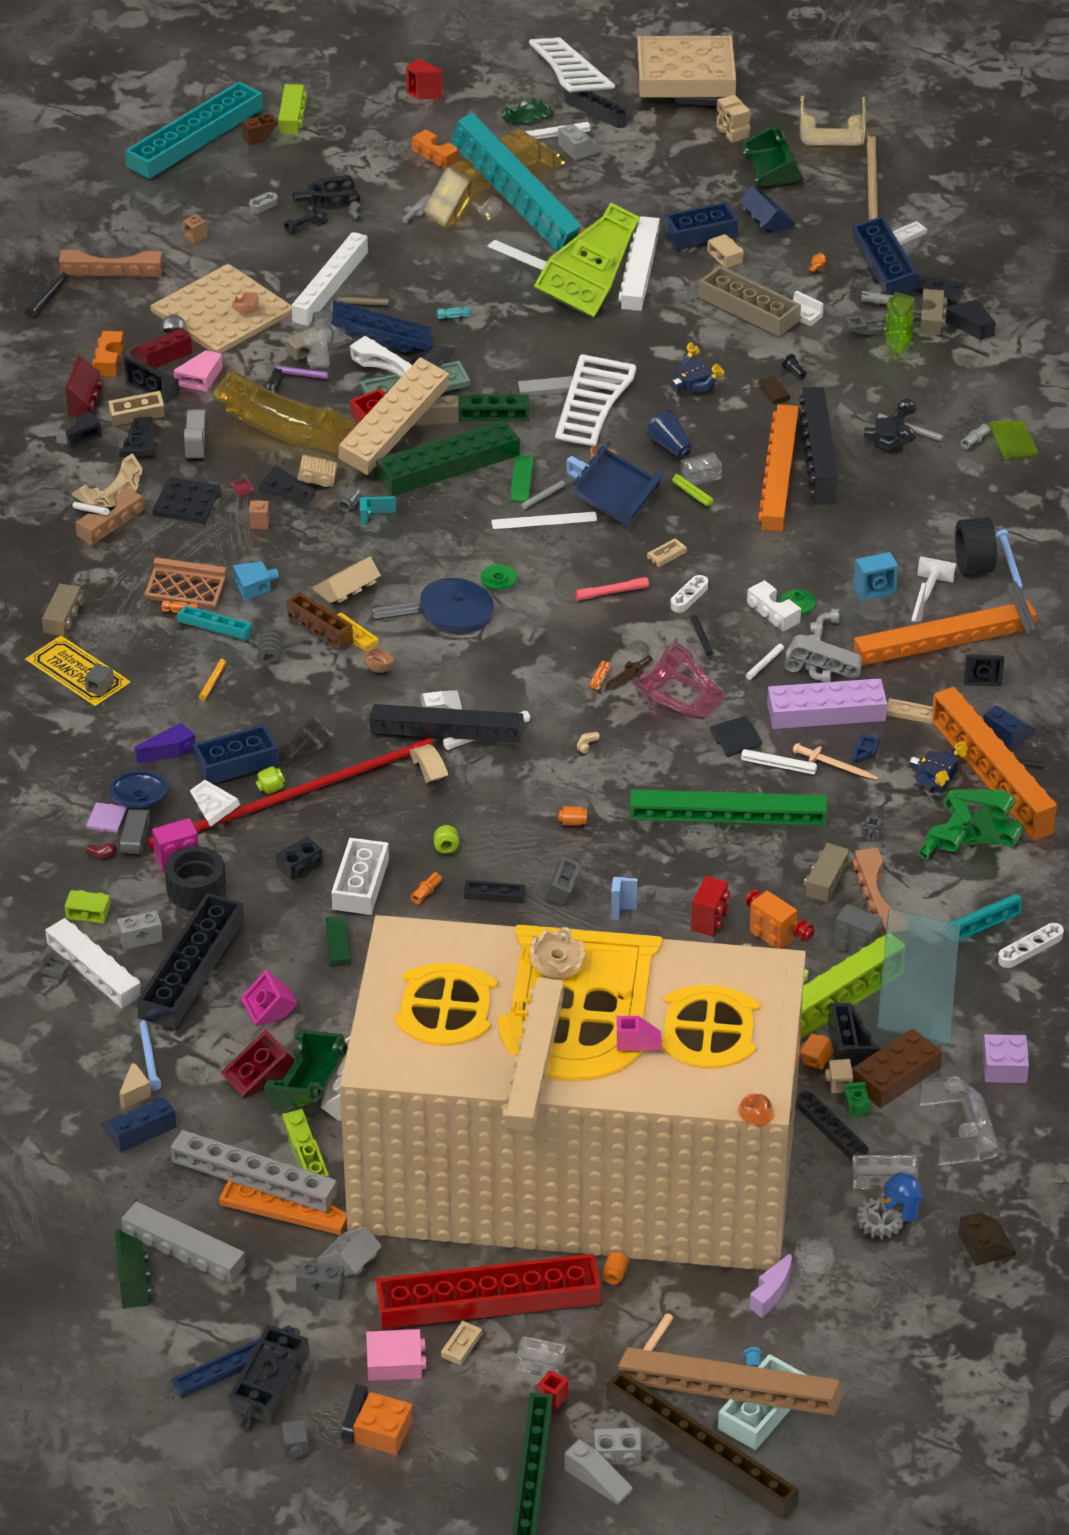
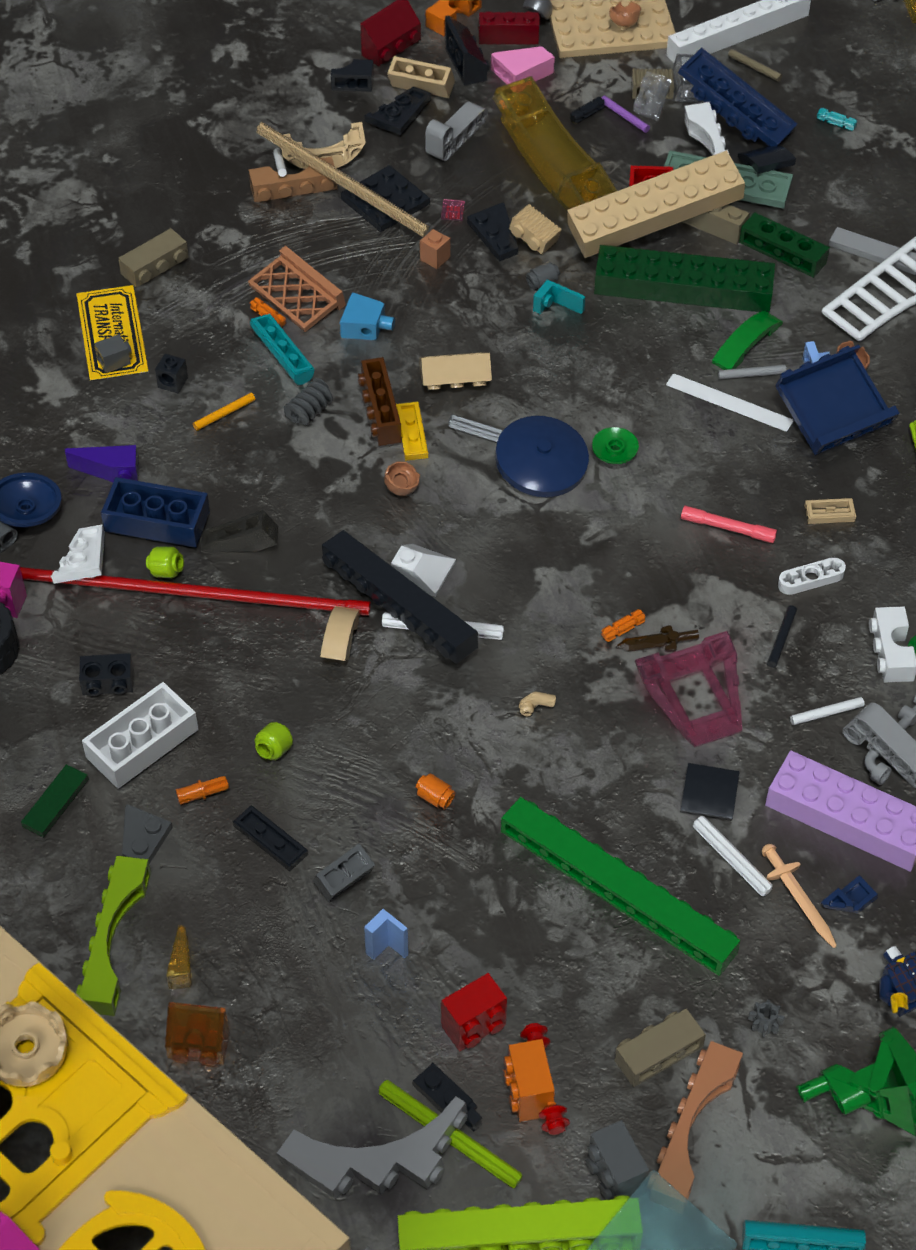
camera: 35 degrees right, 10 degrees up
none -> black brick [155,354,188,394]
none -> tan axle [256,122,429,237]

